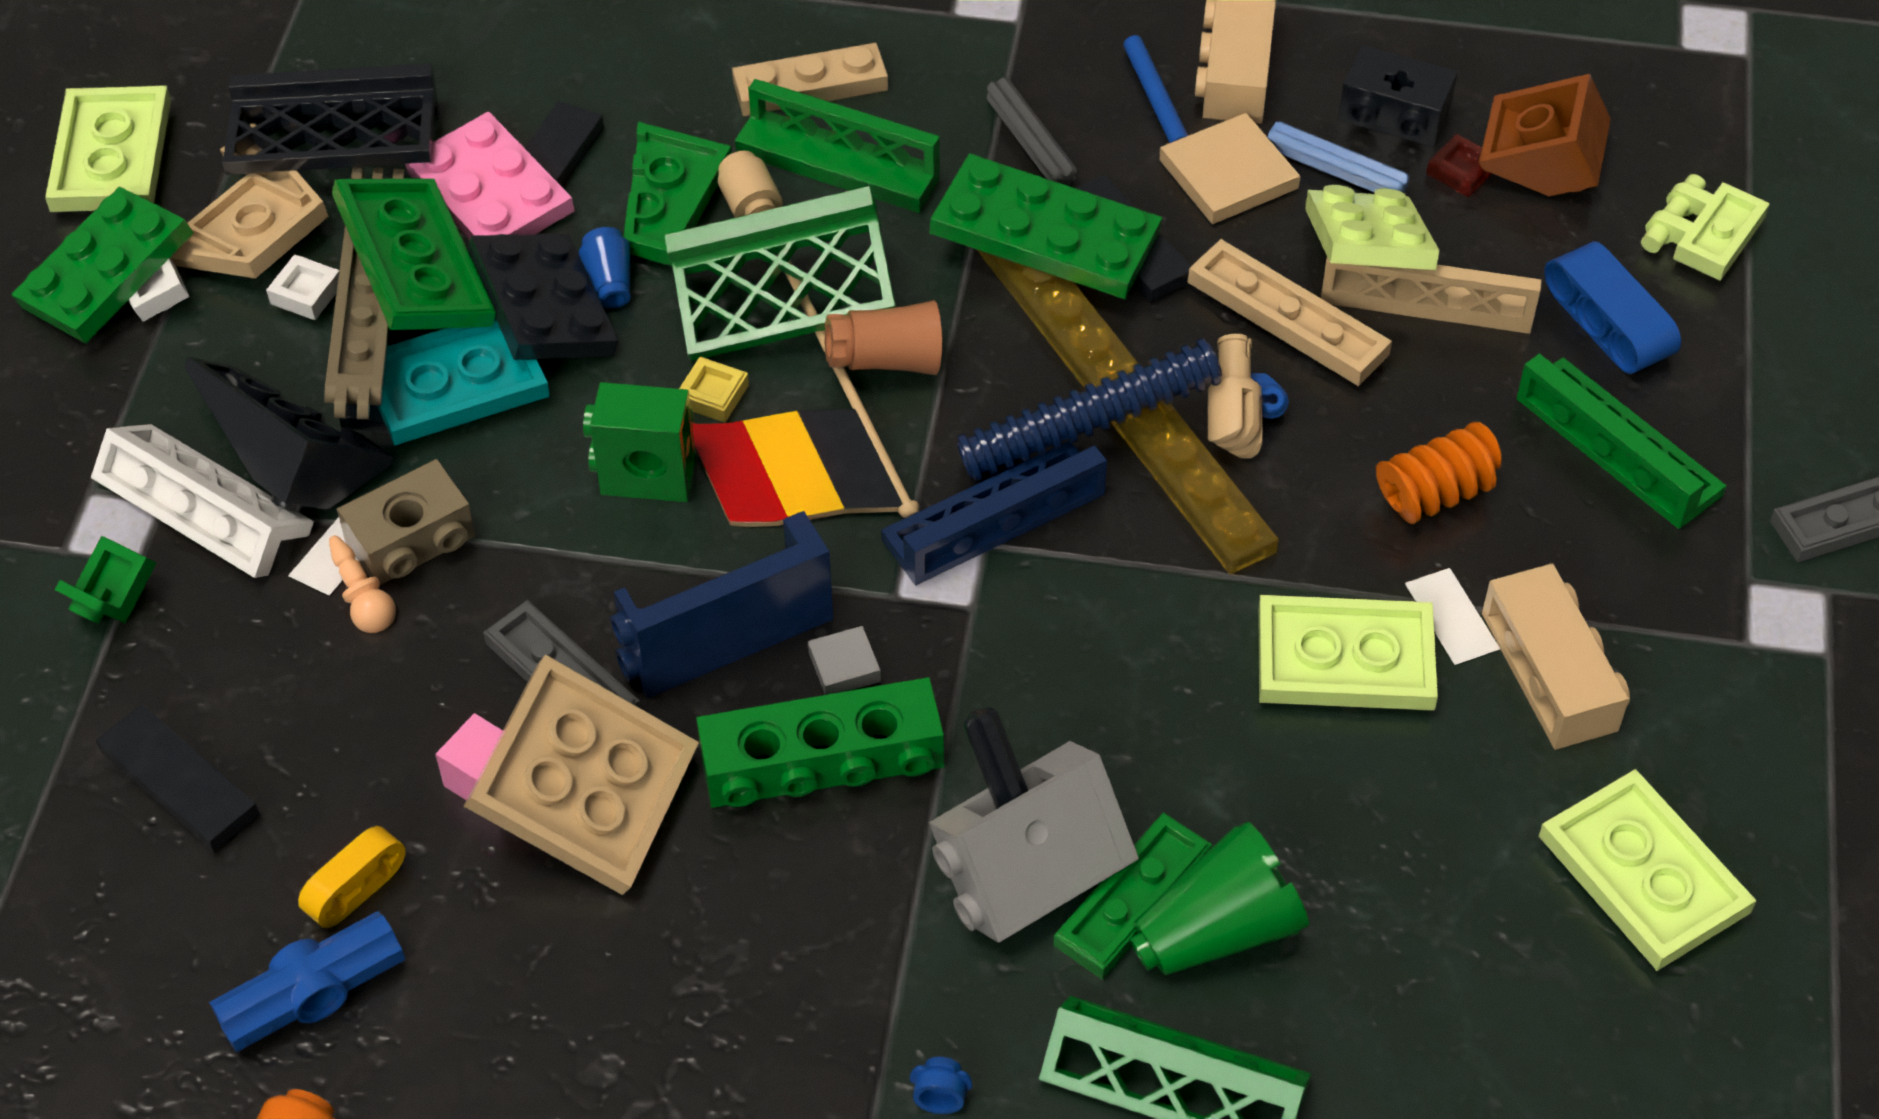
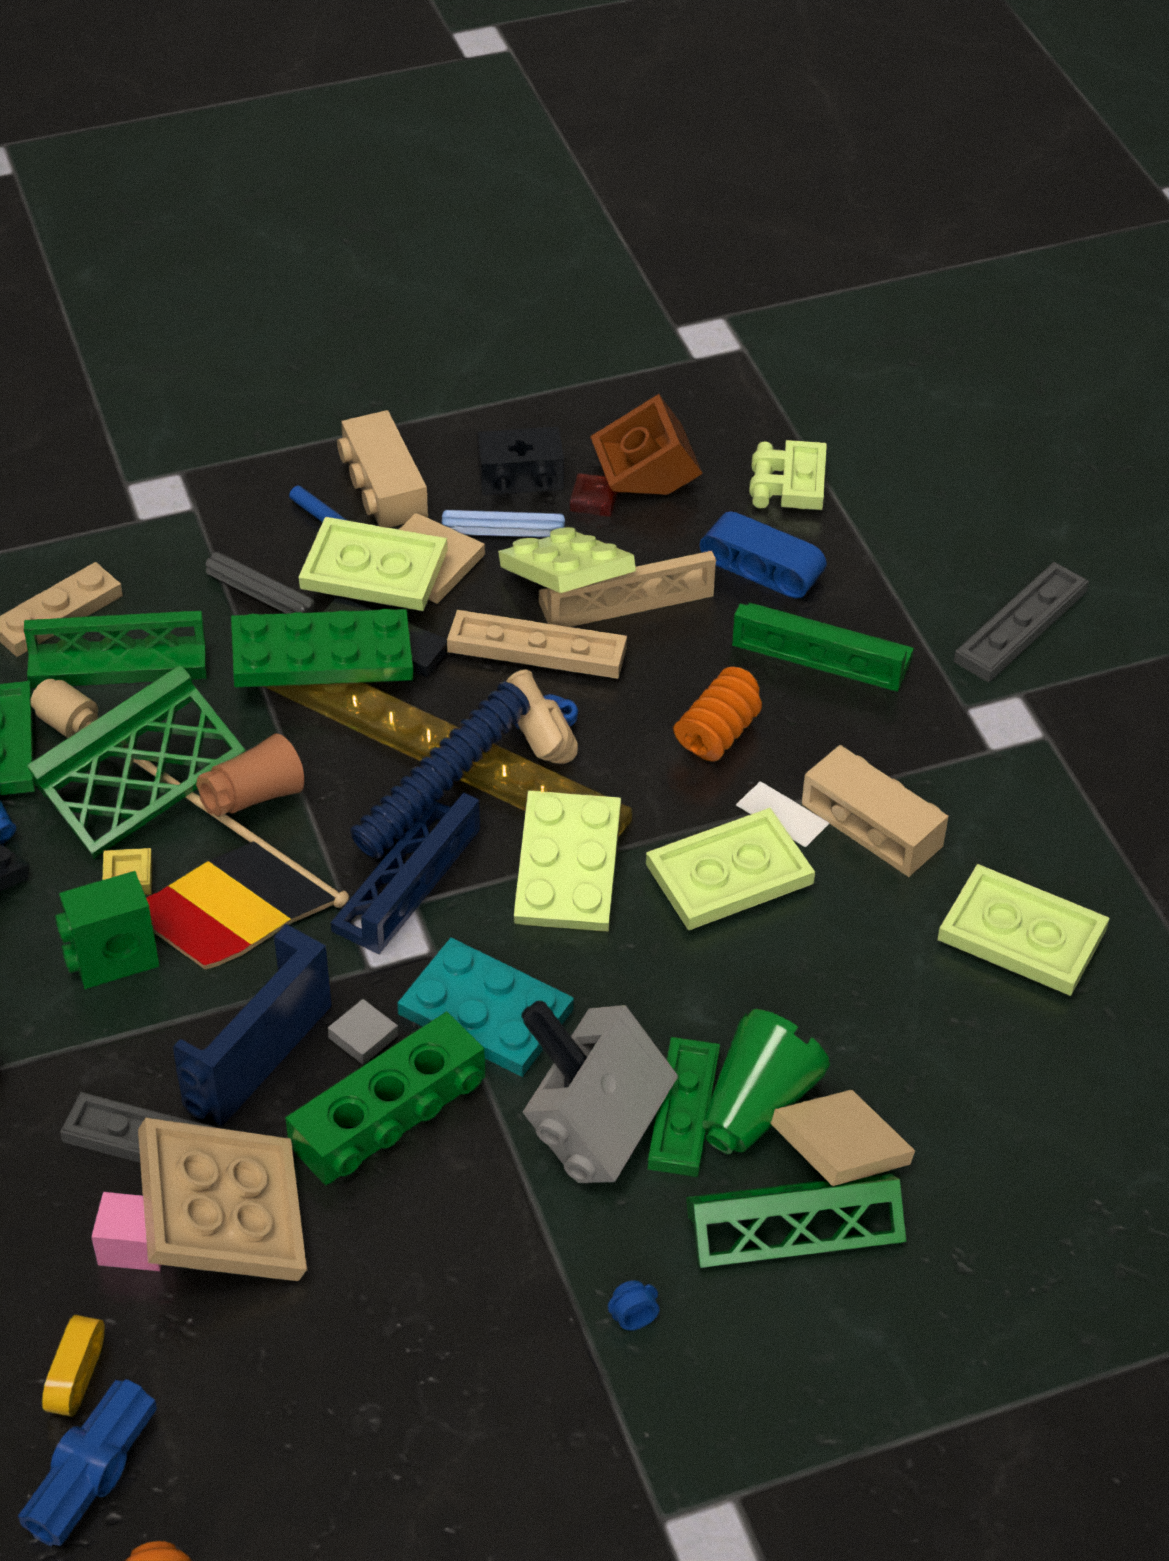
camera: 30 degrees left, 5 degrees down
none -> yellowish green plate [298,517,448,611]
none -> teal plate [397,937,574,1077]
none -> yellowish green plate [514,791,621,932]
none -> tan tile [771,1090,915,1186]

